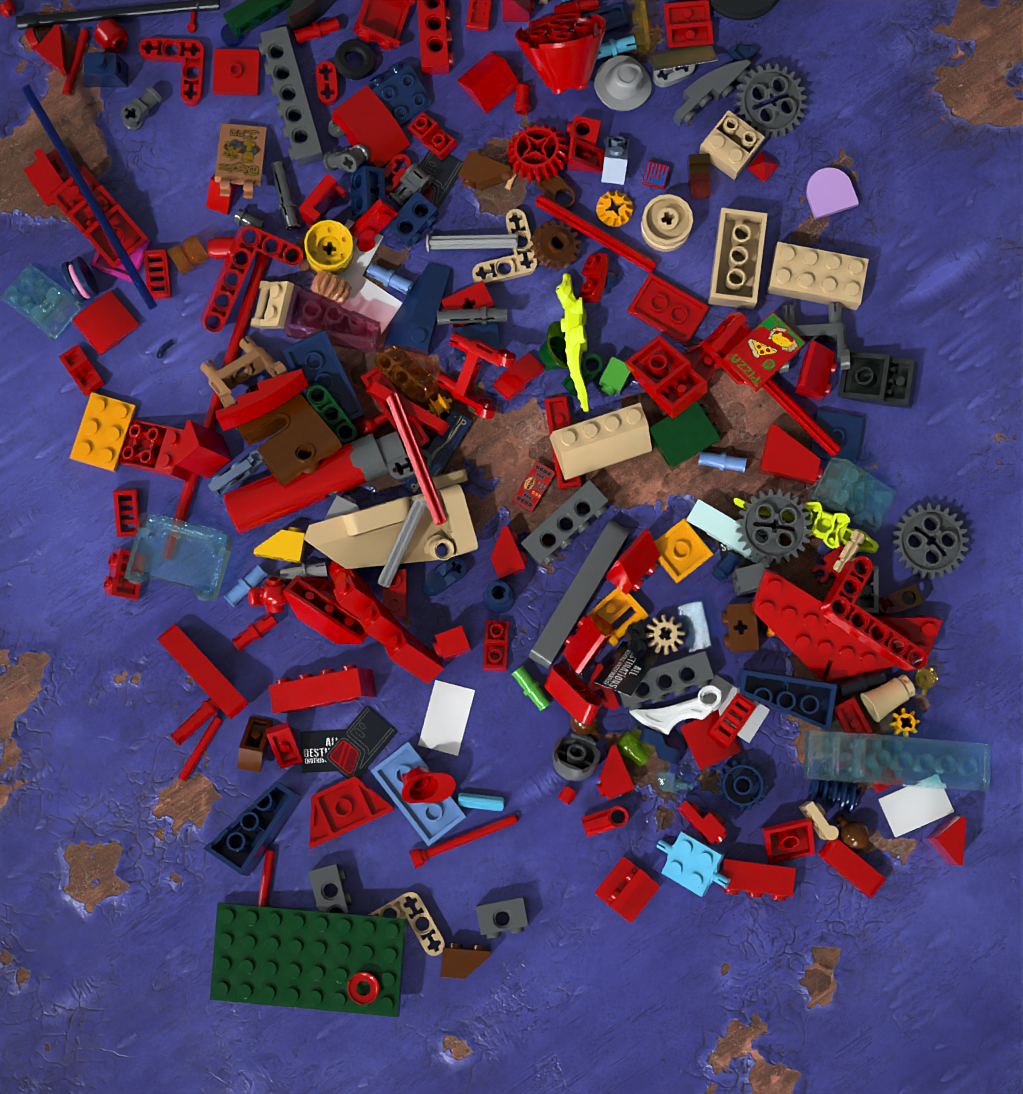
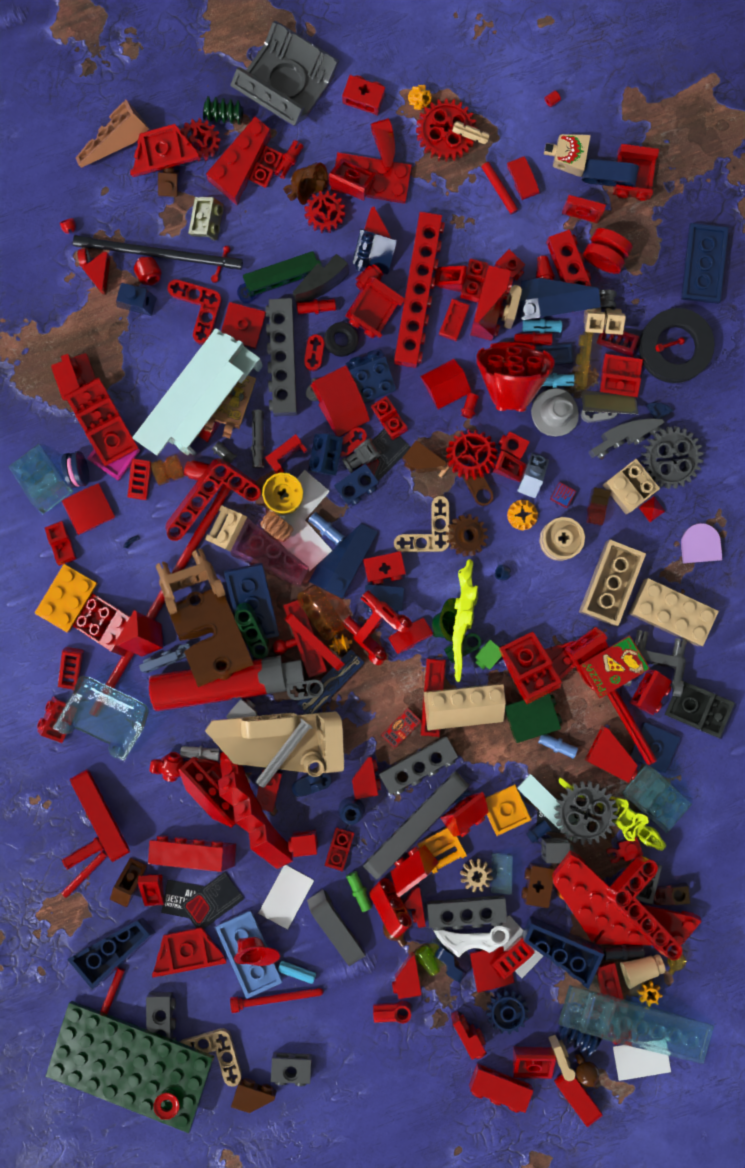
camera: 10 degrees right, 5 degrees up
clear blue piece [22,85,158,310] -> none
red bar [62,29,90,96] -> none
dark grey connector [120,86,163,131] -> none
red slope [215,369,309,431] -> none
medium blue pin [224,565,268,607] -> none
red pin [232,612,279,651] -> none
yellow slope [253,527,306,564] -> none
dark grey connector [323,144,370,173] -> none
red hinge [348,198,398,252] -> none
red axle [387,393,448,525] -> none
light grey axle [426,234,518,252] -> none
tan beam [432,469,468,489] -> none
dark grey pin [437,306,507,325] -> none
red axle [535,194,657,272] -> none
dark grey cylinder [552,733,600,781] -> none
red piece [557,785,577,806] -> none
red slope [578,253,608,303] -> none
black sticker [594,641,659,696] -> none
red bracket [595,857,660,923] -> none
black piece [625,622,647,659] -> none
red tile [627,272,710,347] -> none
clear light blue piece [657,772,694,794] -> none
medium azure plate [657,830,731,897] -> none
tan axle [833,530,866,573] -> none
dark grey gear [891,503,969,580] -> none
red slope [927,816,966,866] -> none
none -> light aqua panel [132,328,263,456]
none -> dark grey beam [307,889,366,966]

